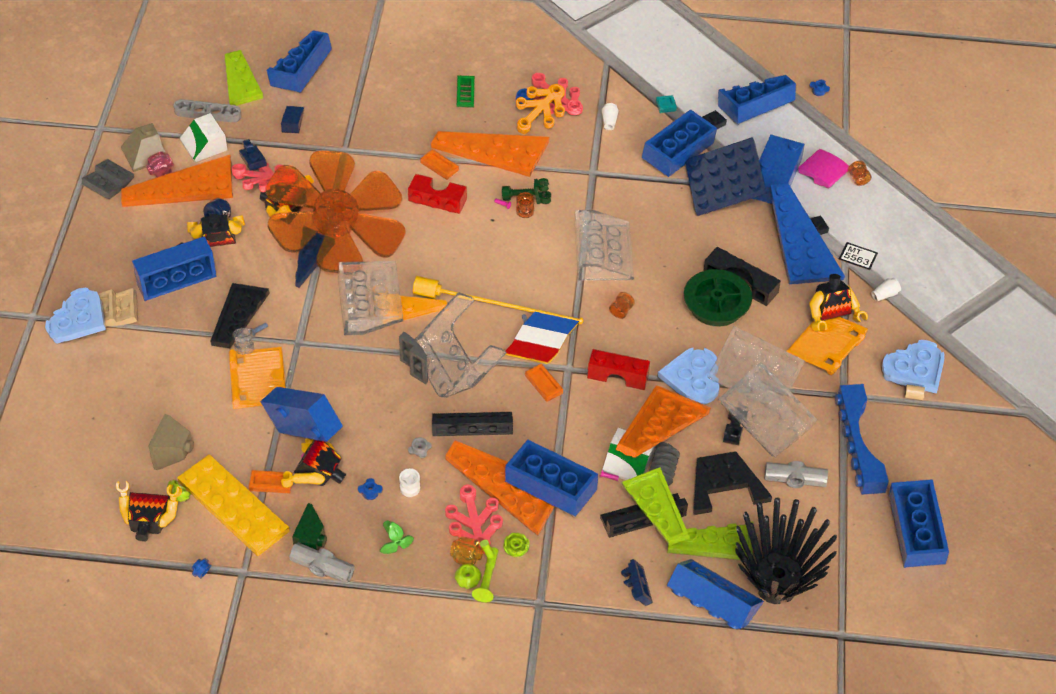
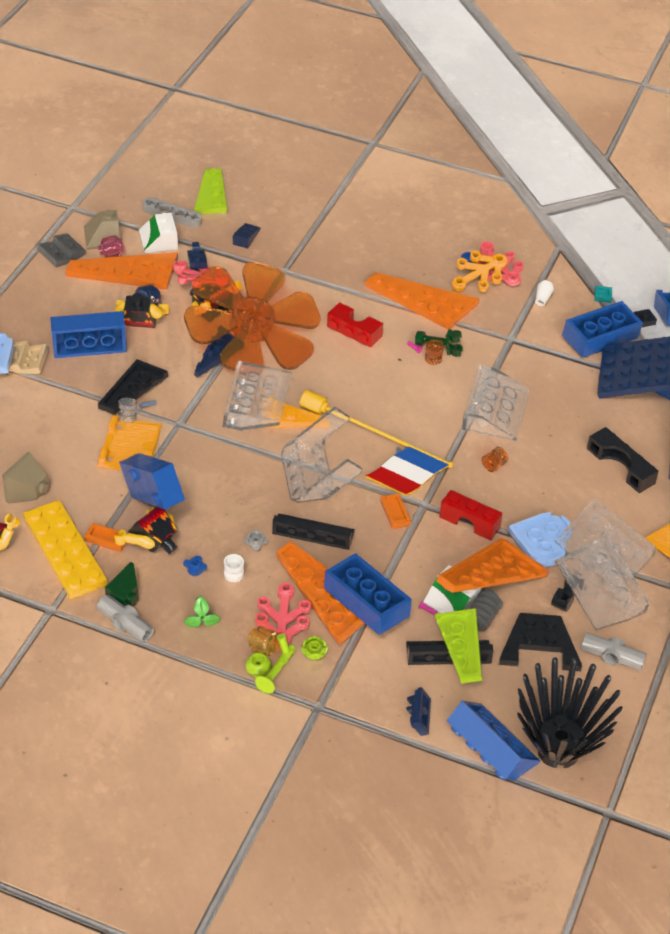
camera: 15 degrees right, 5 degrees down
lime plate [167,479,191,502] -> none
blue plate [192,558,211,579] -> none
blue wedge [266,30,332,93] -> none
dark grey slope [399,332,428,384] -> none
orange tile [420,149,459,180] -> none
green slope [457,75,475,108] -> none
lime wing [667,521,754,560] -> none
dark green piece [684,269,752,327] -> none

